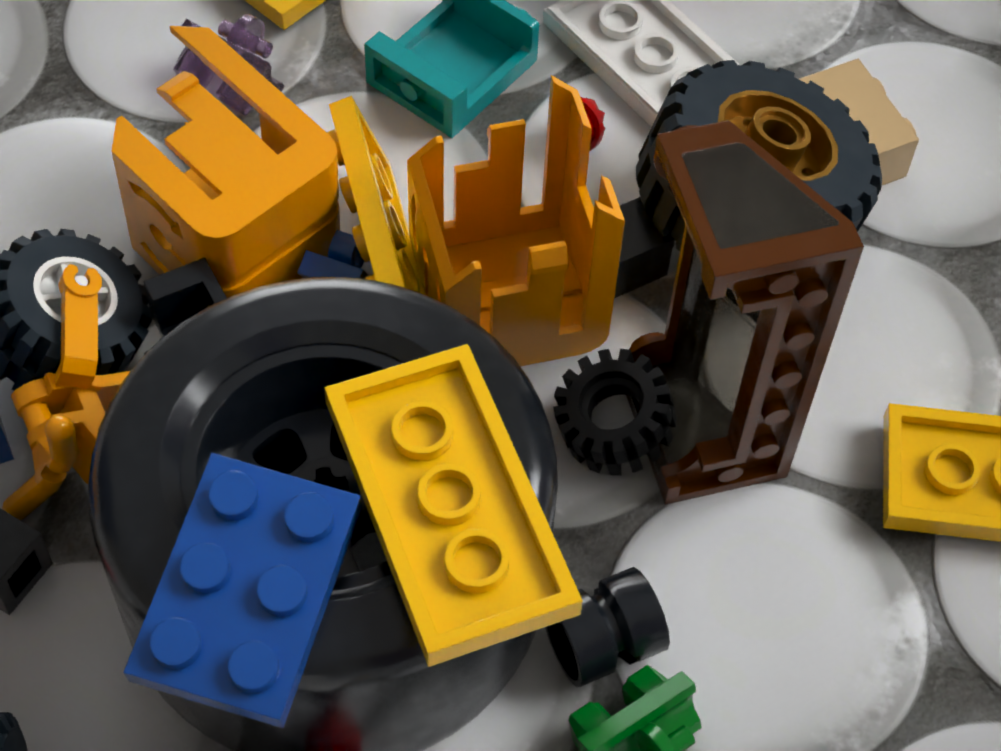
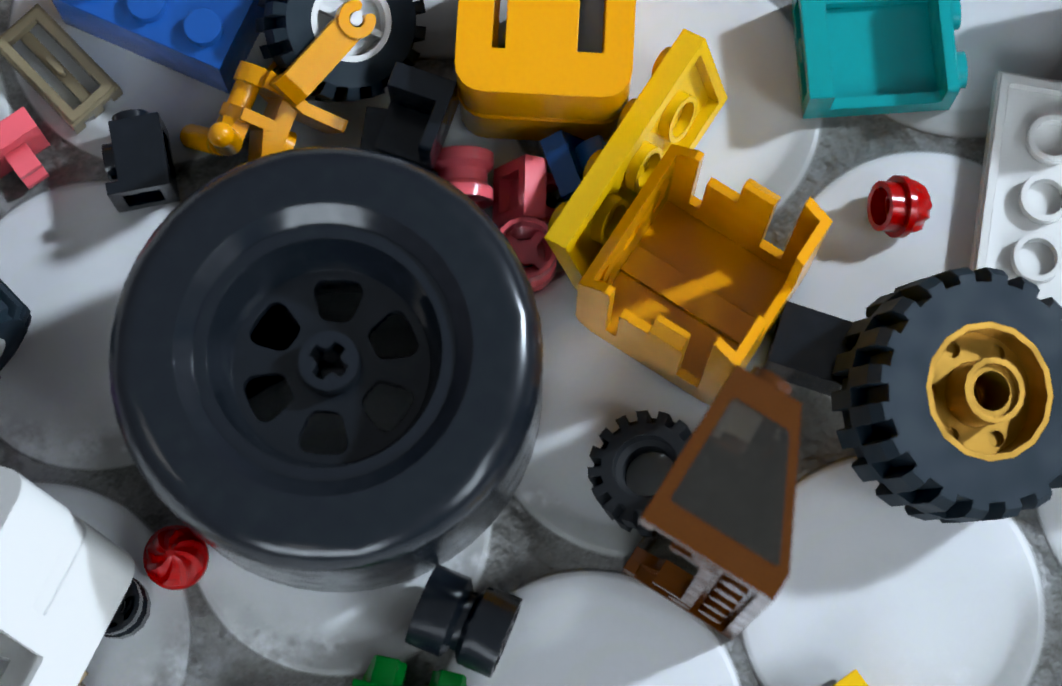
camera: 50 degrees right, 20 degrees up
blue plate [123,453,362,728] -> none
yellow plate [324,344,583,667] -> none

